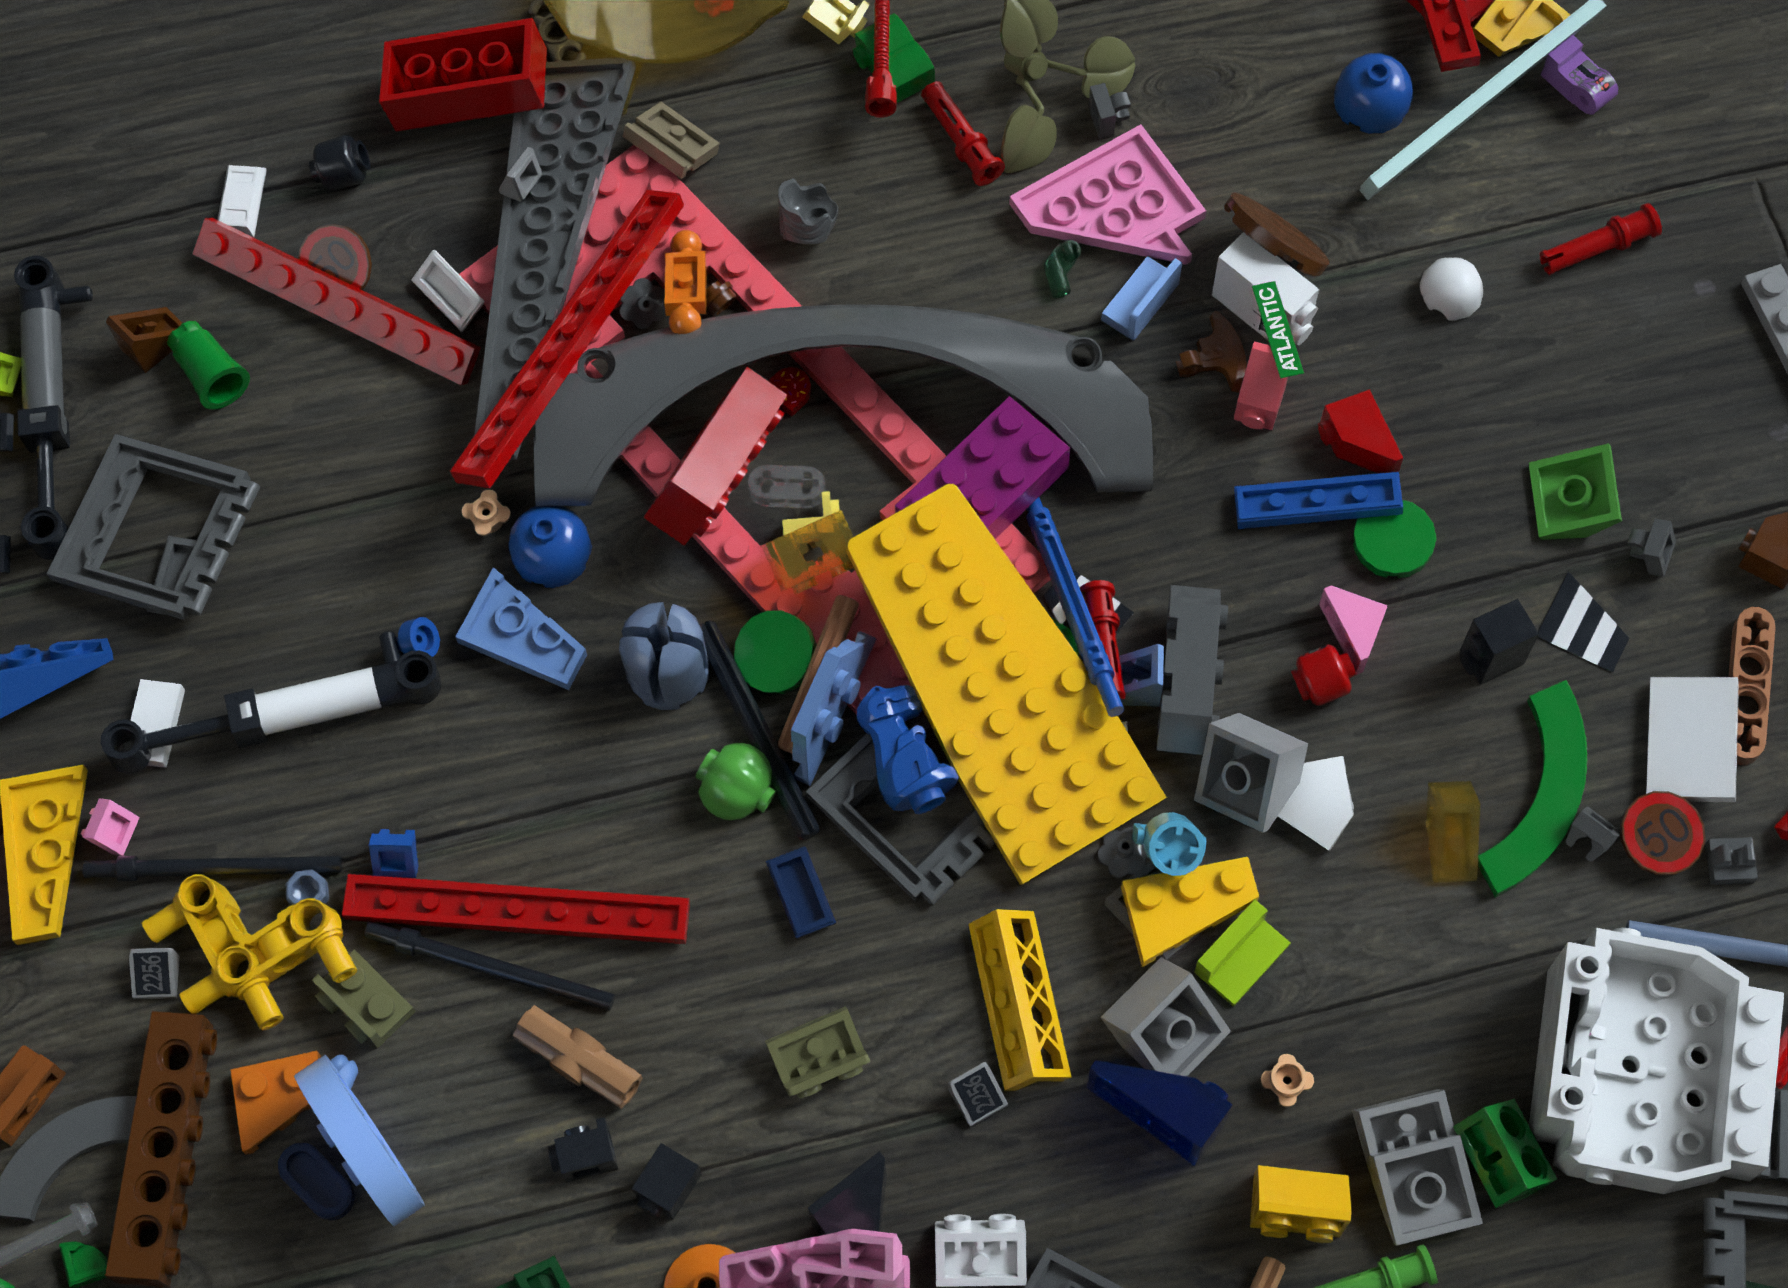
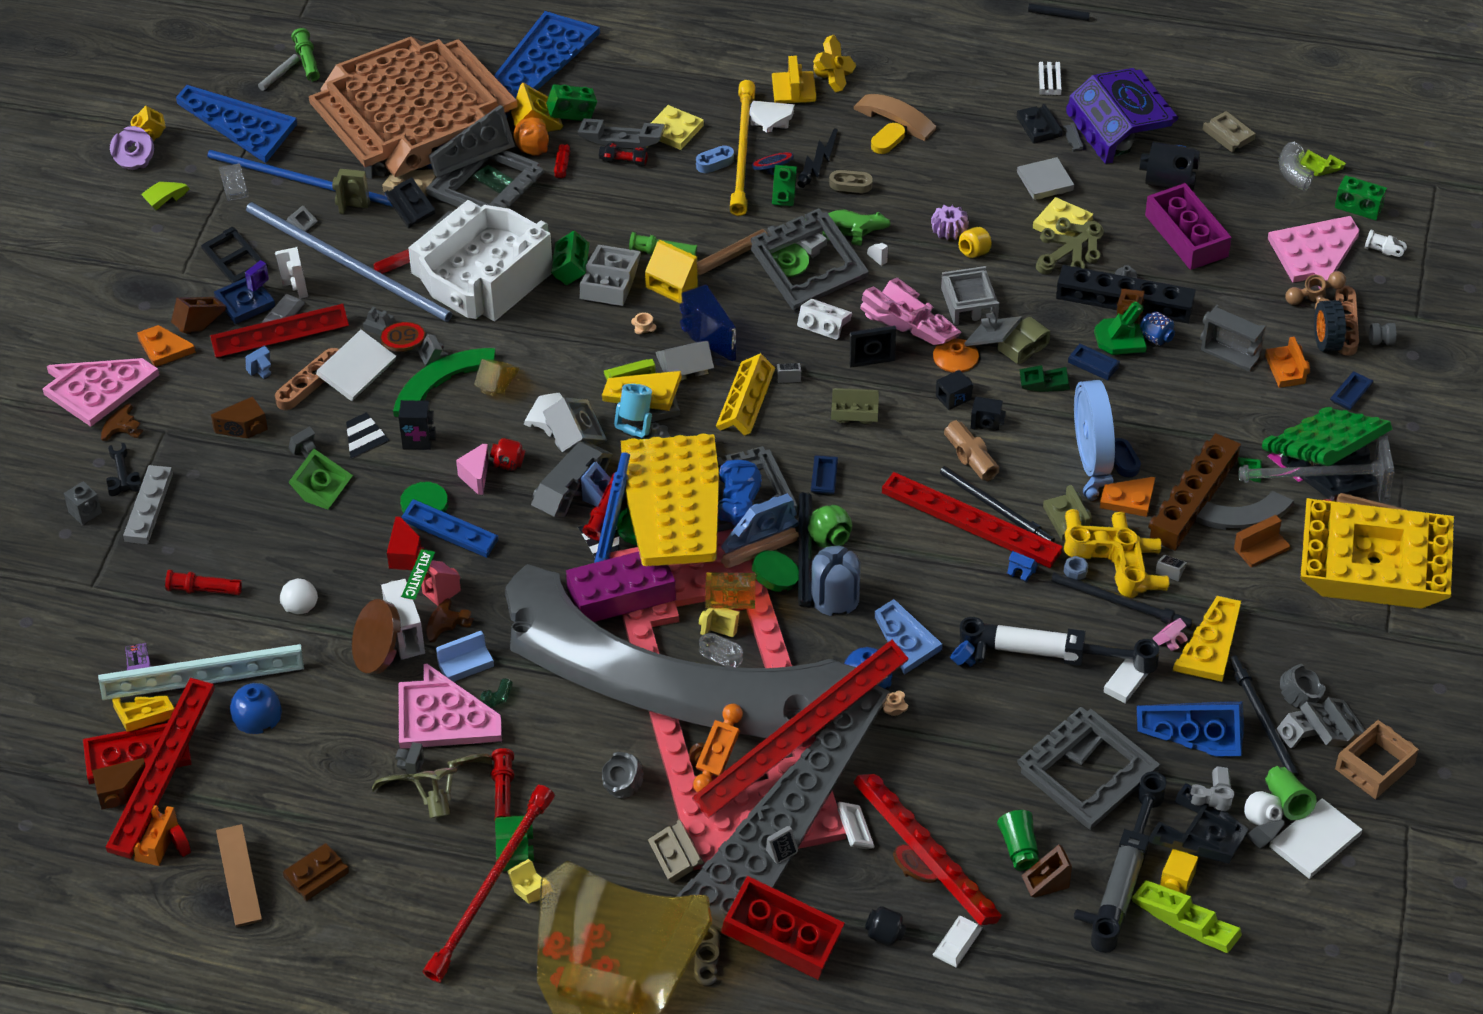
camera: 155 degrees left, 20 degrees down
brick [643,367,787,545] -> none

